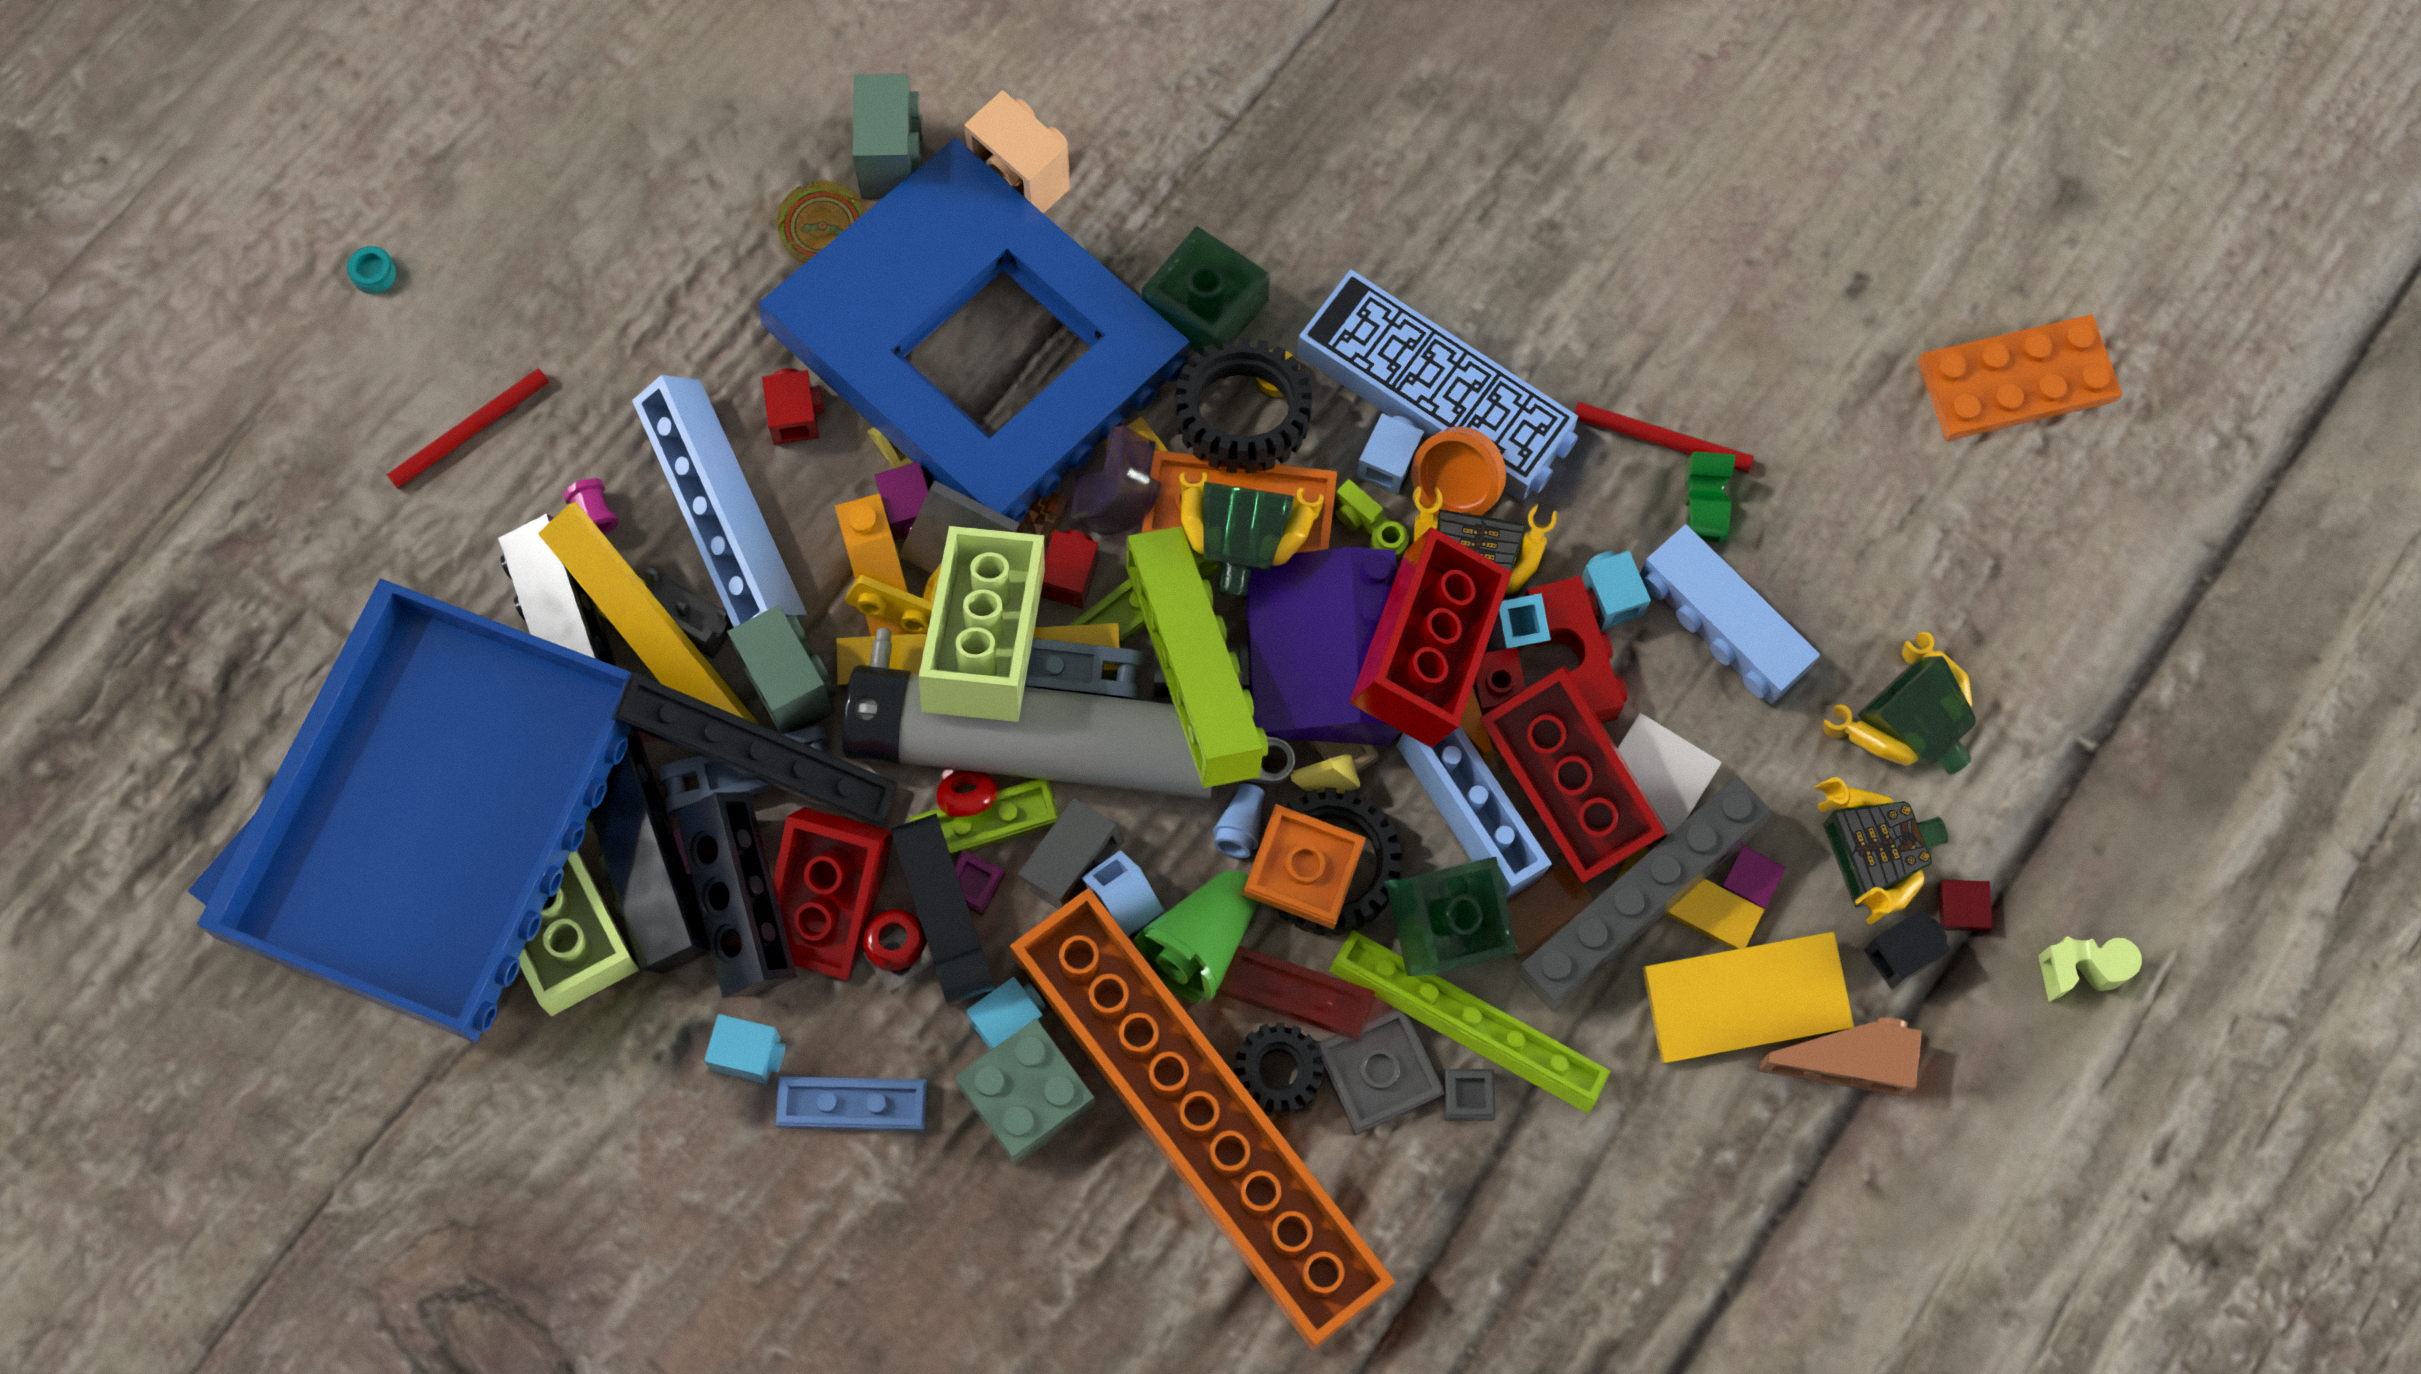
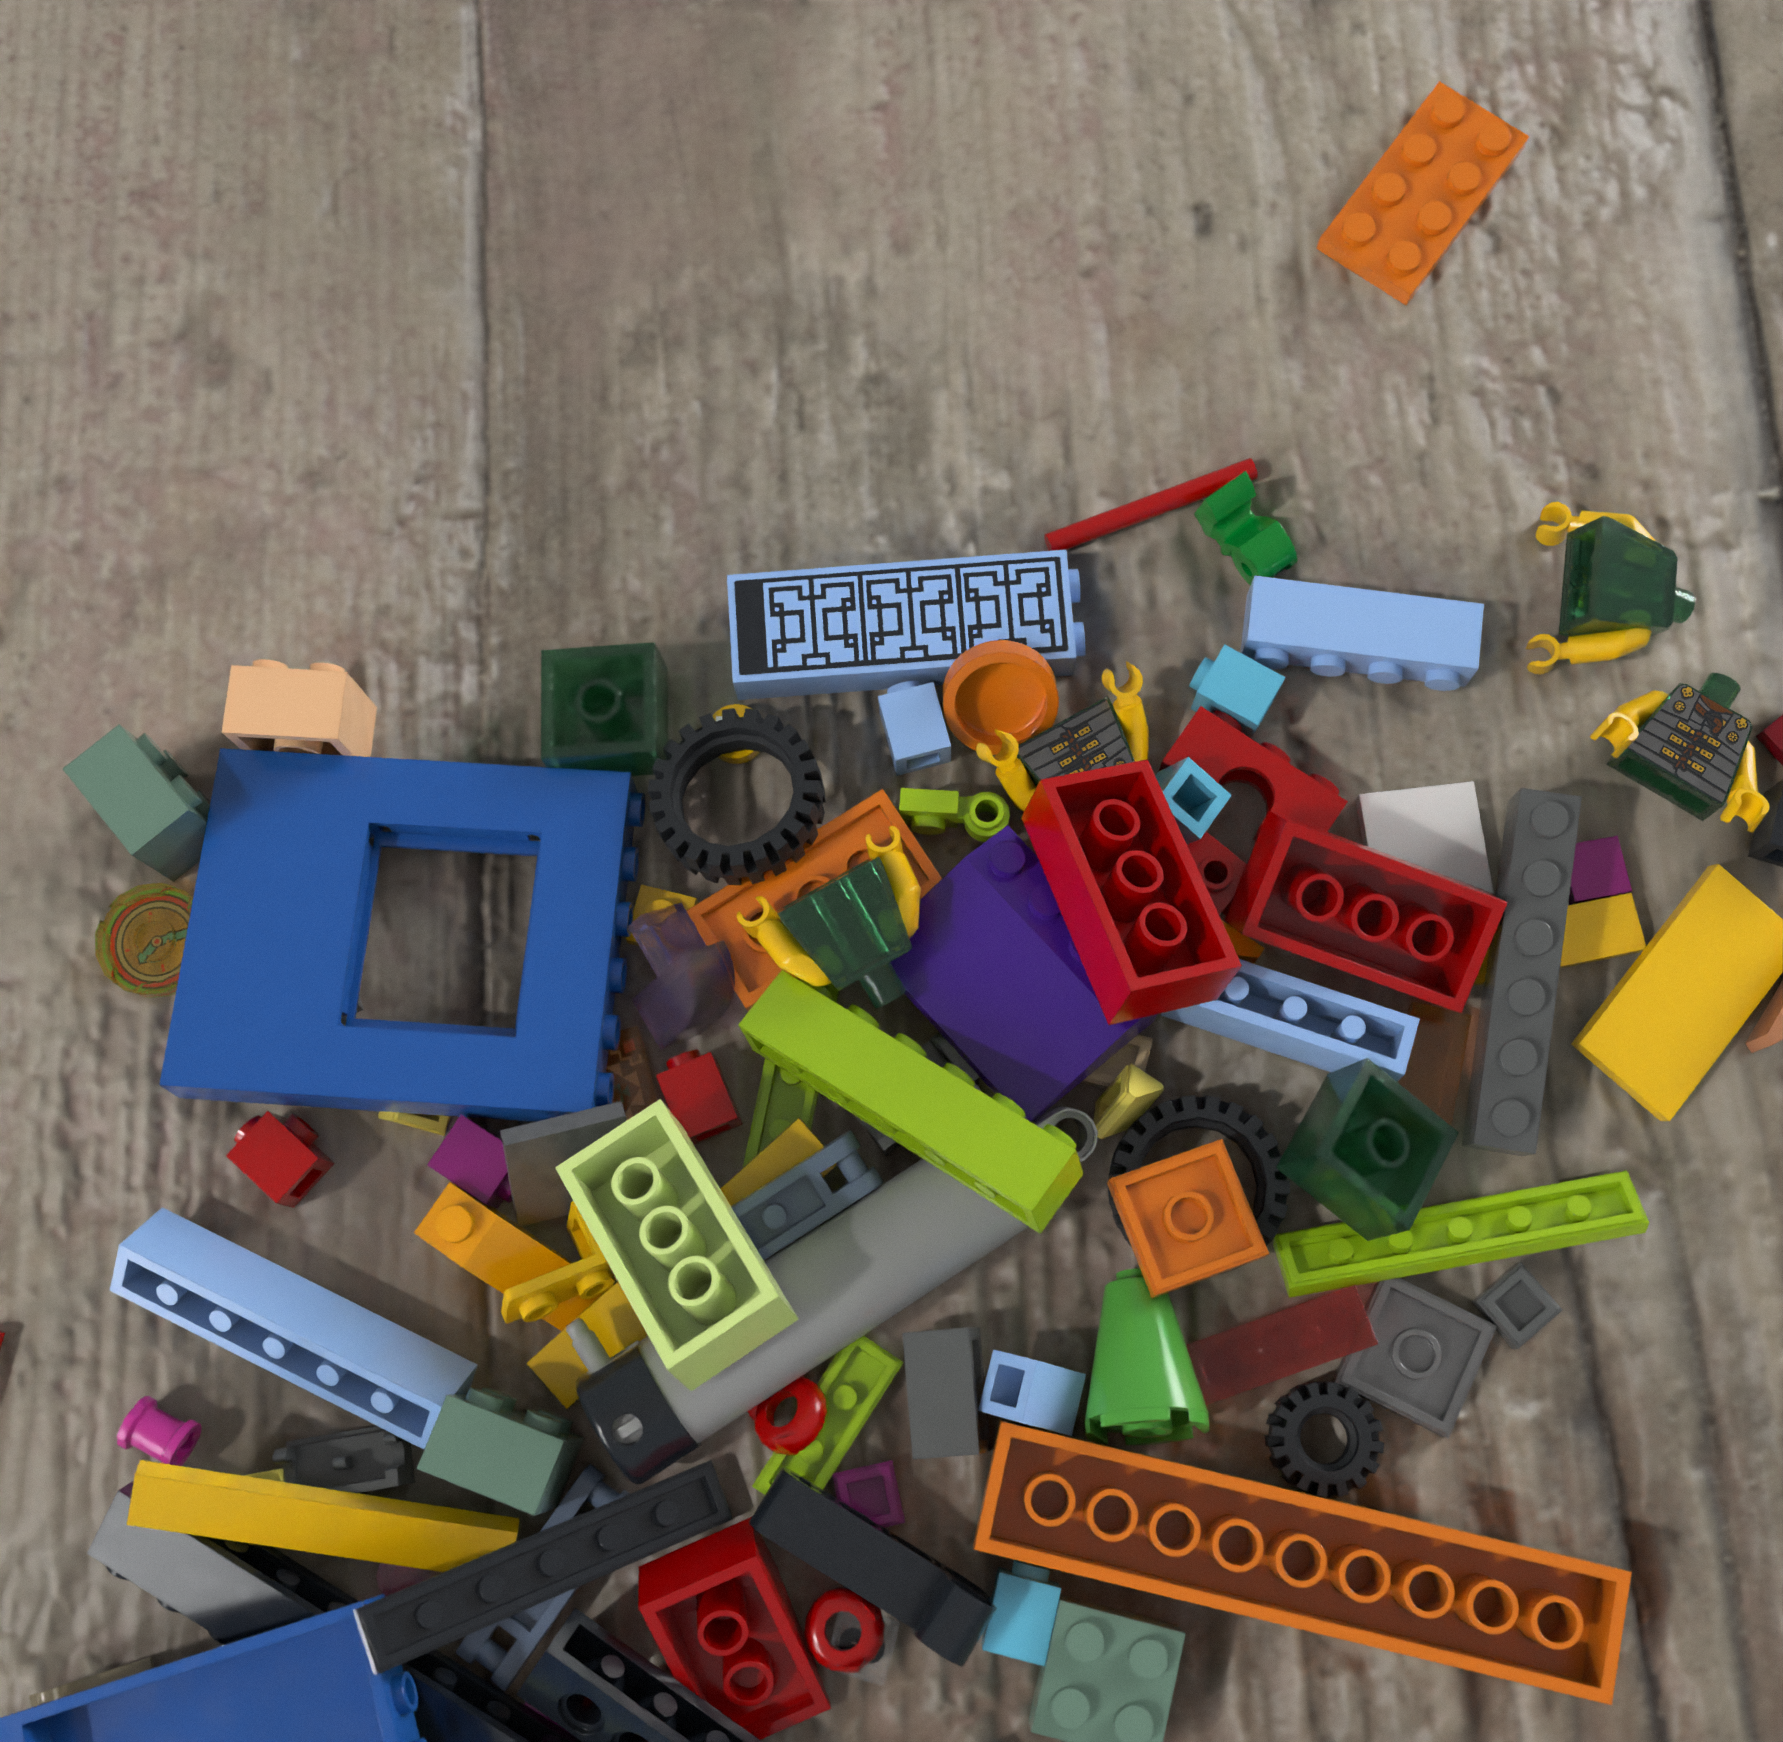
camera: 30 degrees left, 5 degrees up
light blue cone [1213,784,1266,858] -> none

